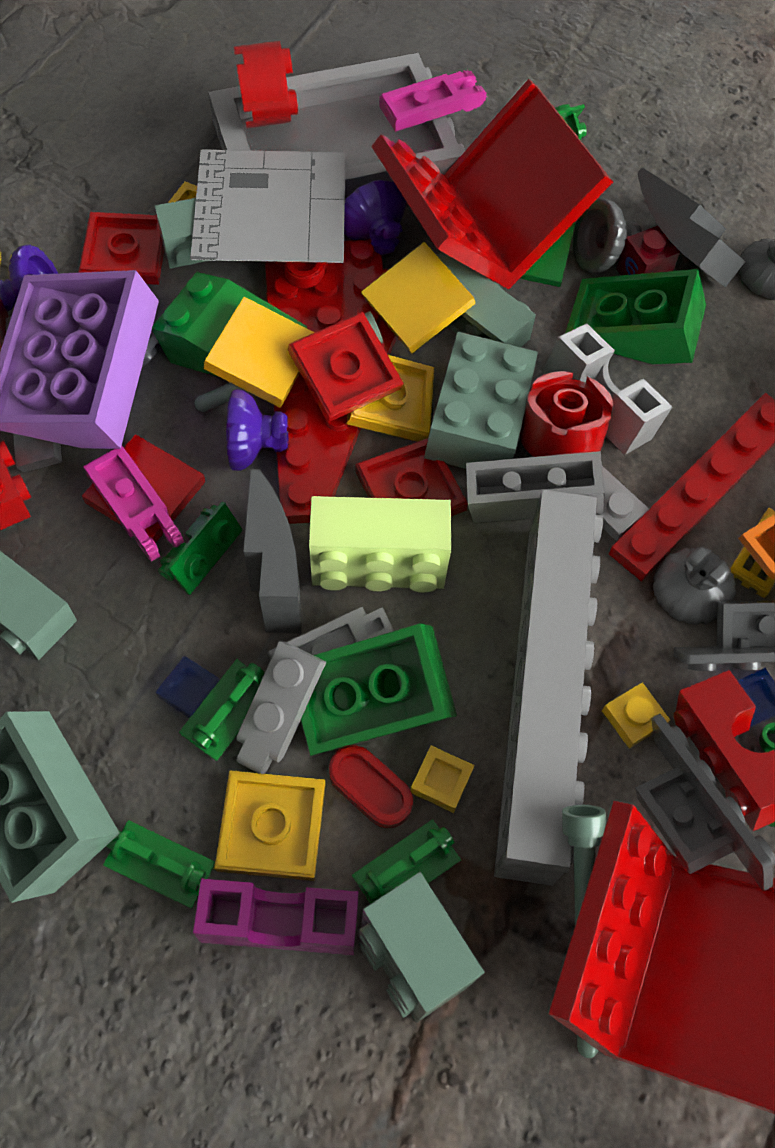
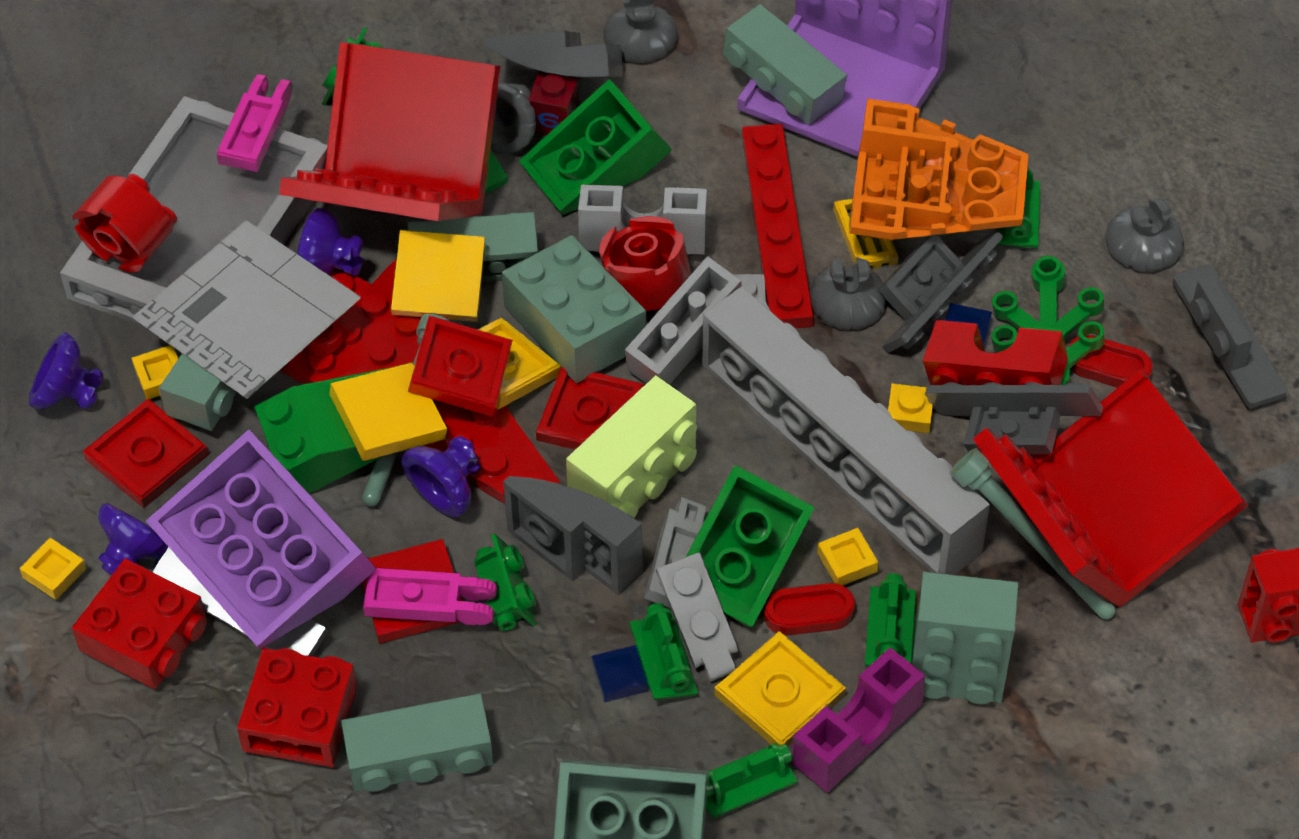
camera: 45 degrees left, 10 degrees down
none -> dark purple hair [29,332,104,410]

